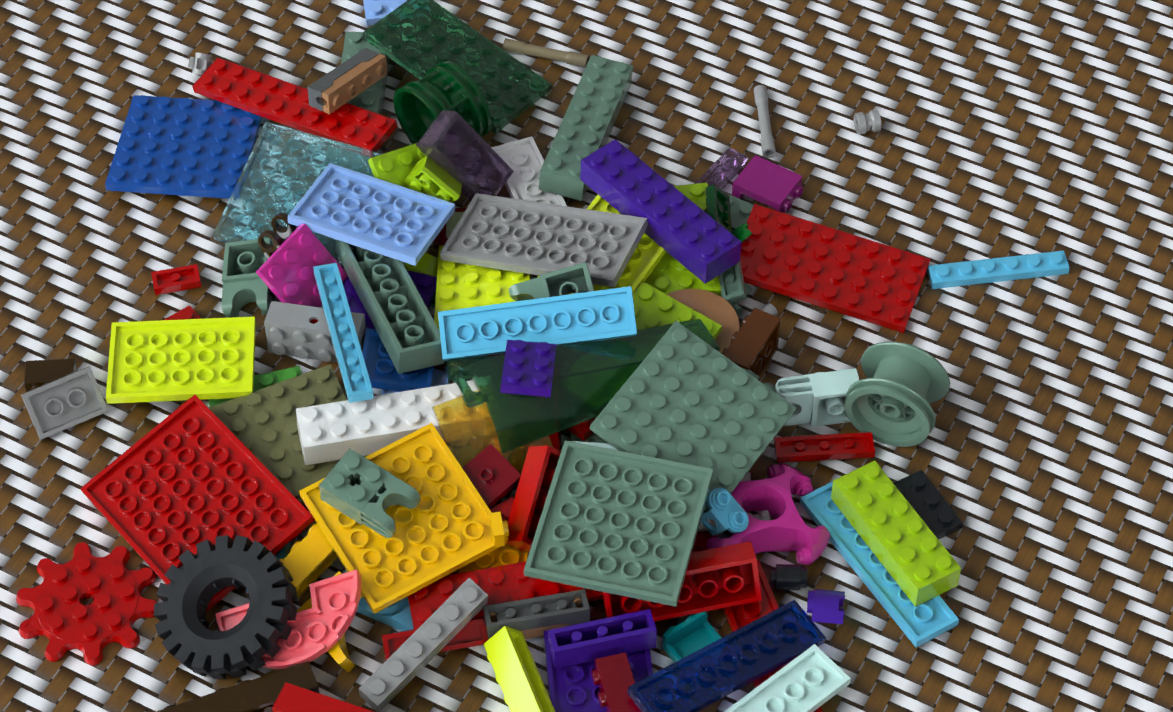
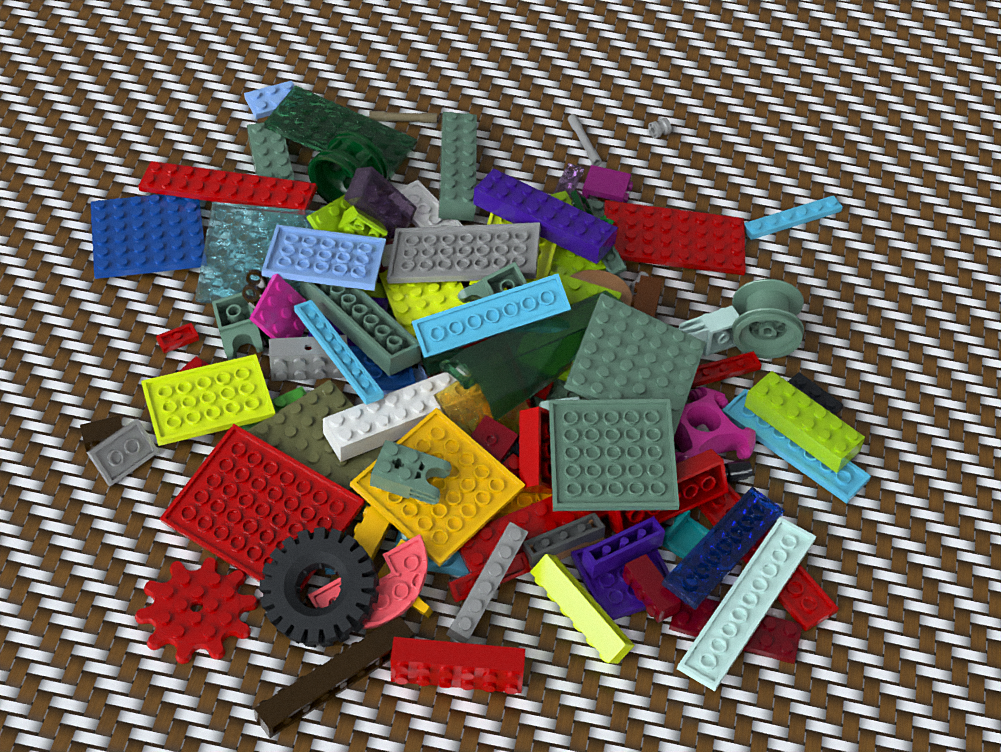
camera: 20 degrees left, 0 degrees up
light grey gear [188,52,214,75] -> none
medium nougat piece [308,48,387,114] -> none
yellow plate [490,512,509,547] -> none
dark purple plate [500,340,556,397] -> none
medium azure bracket [700,488,749,536] -> none
dark purple cylinder [807,589,845,624] -> none

